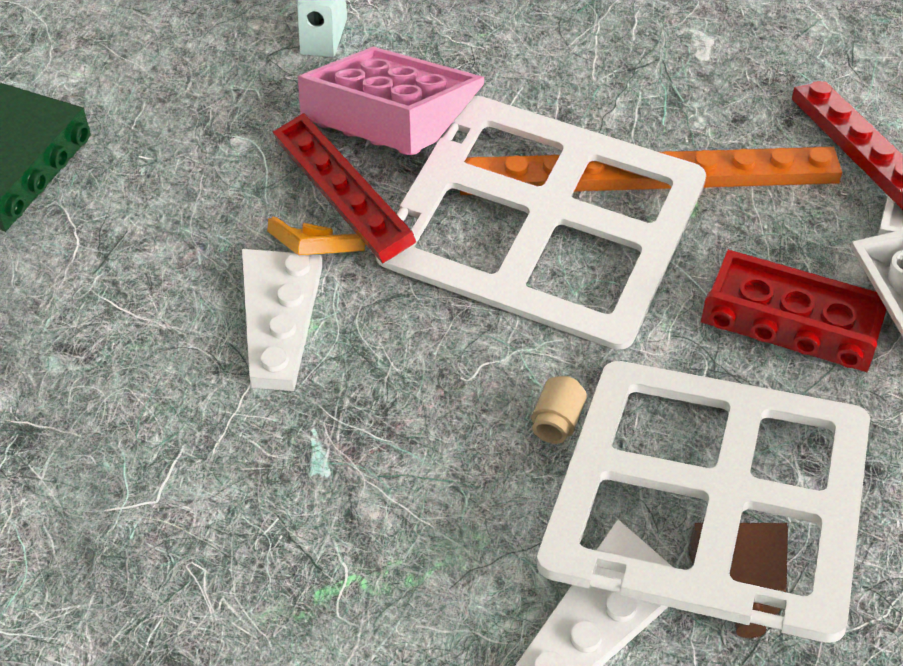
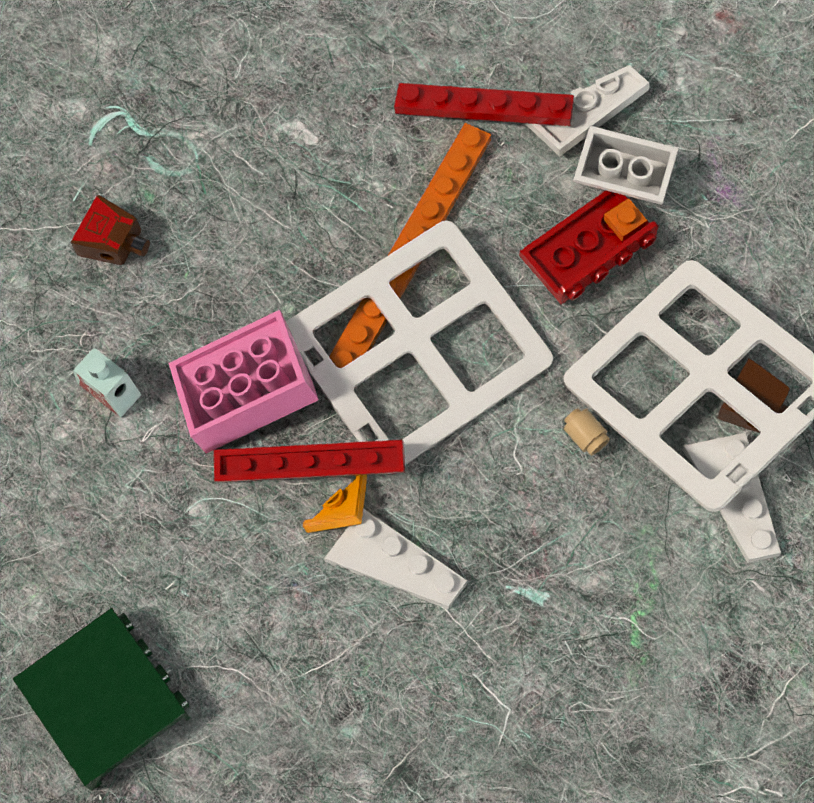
camera: 55 degrees left, 20 degrees up
none -> orange plate [604,198,648,242]

